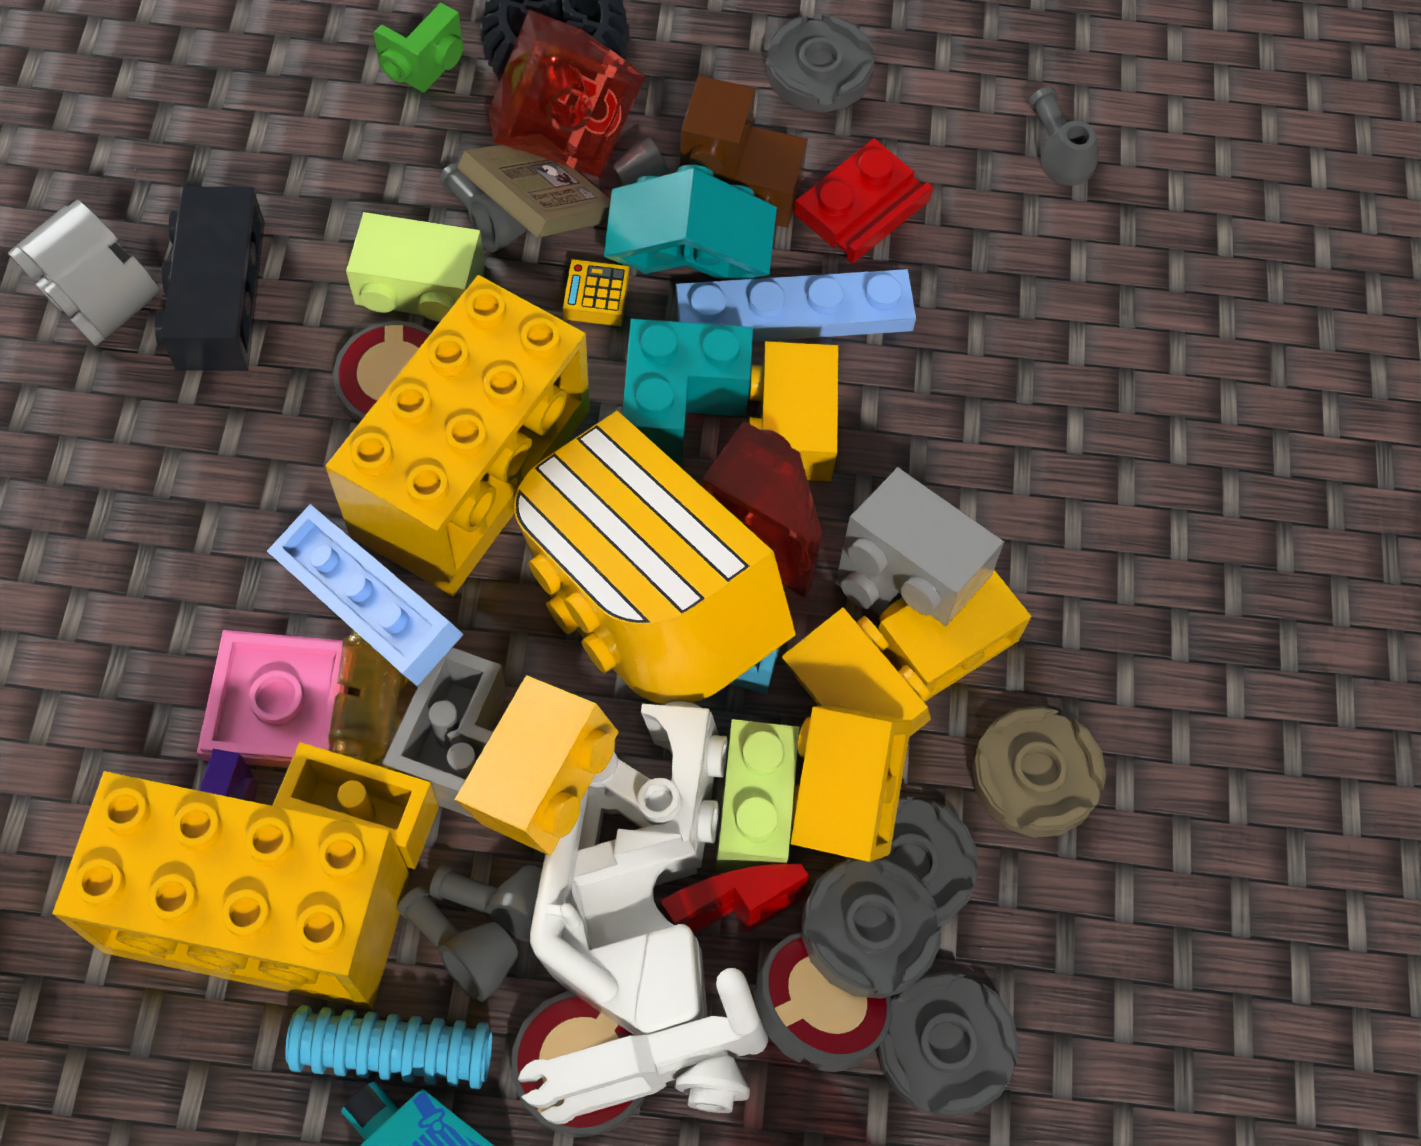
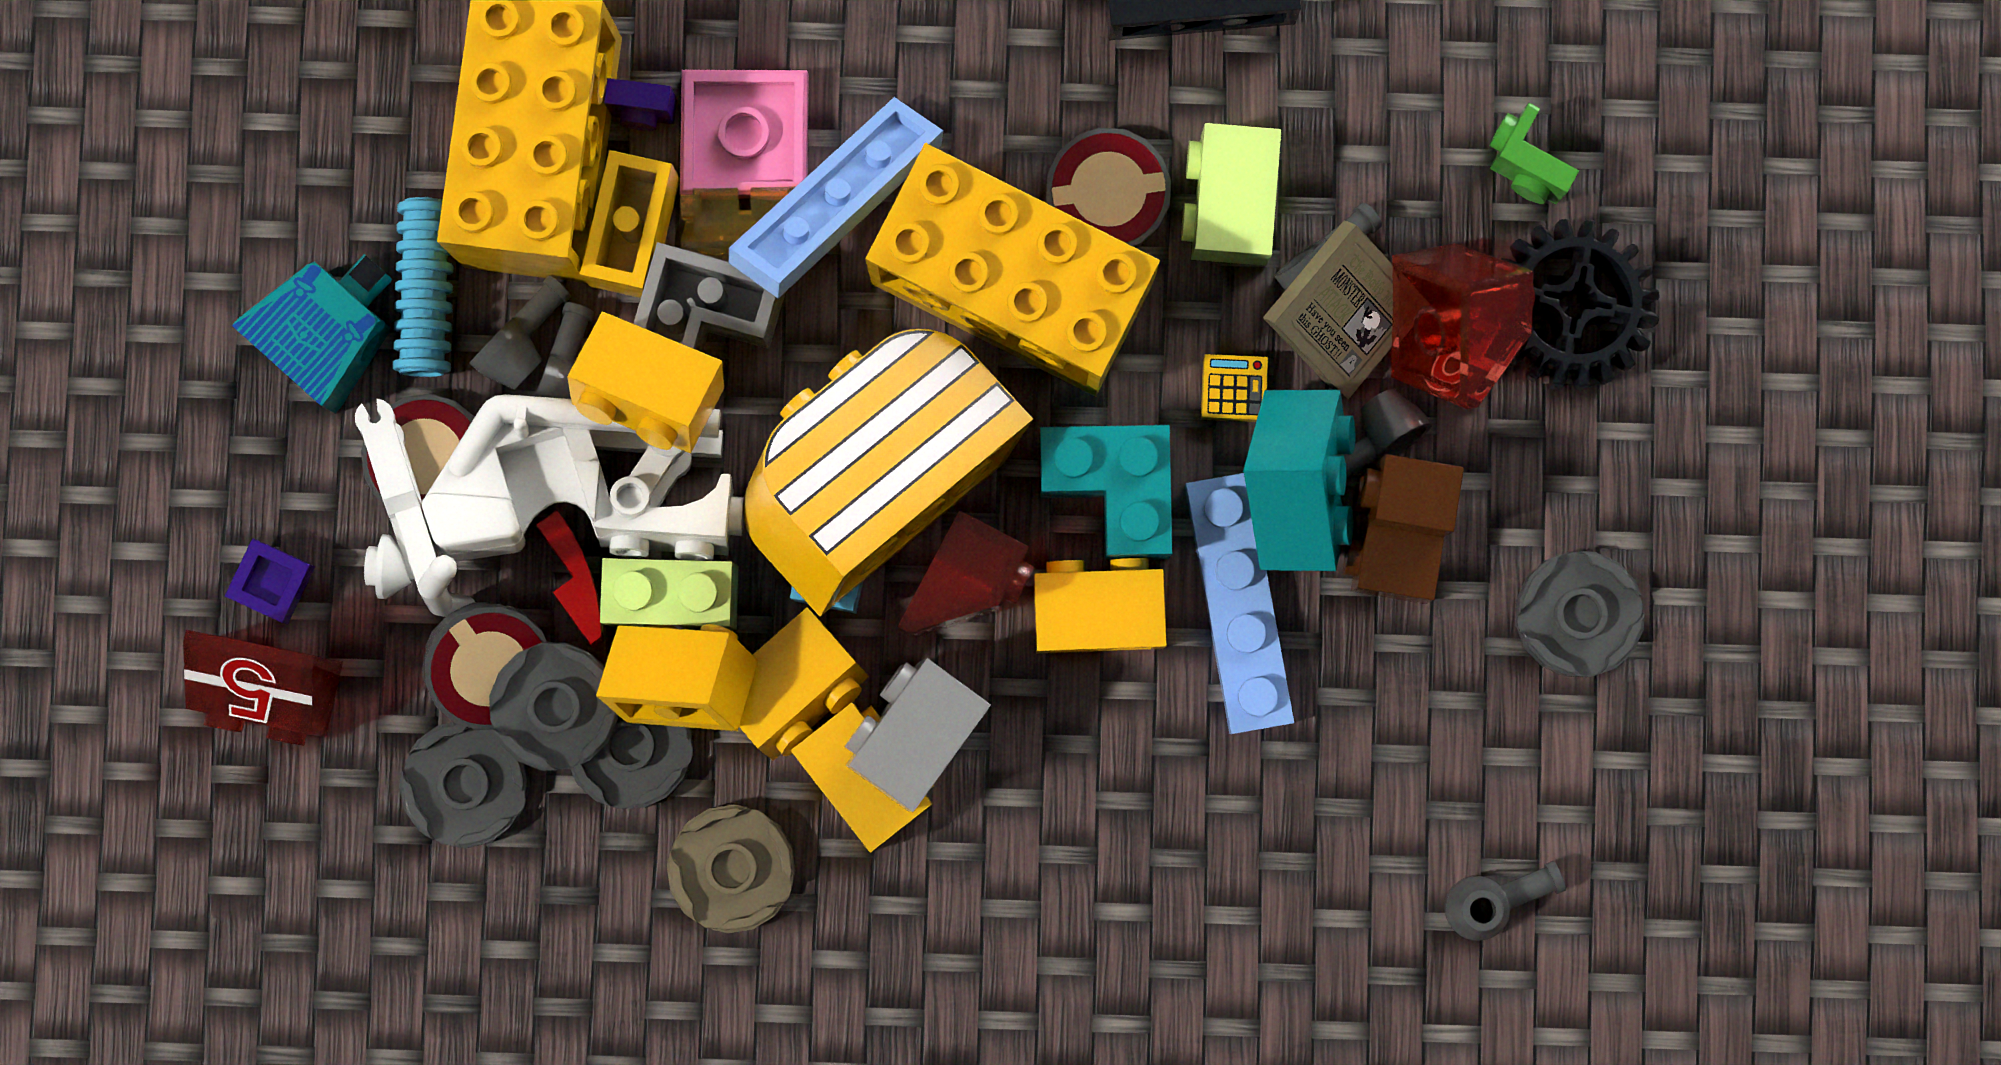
camera: 90 degrees right, 20 degrees up
red plate [794,138,933,264] -> none

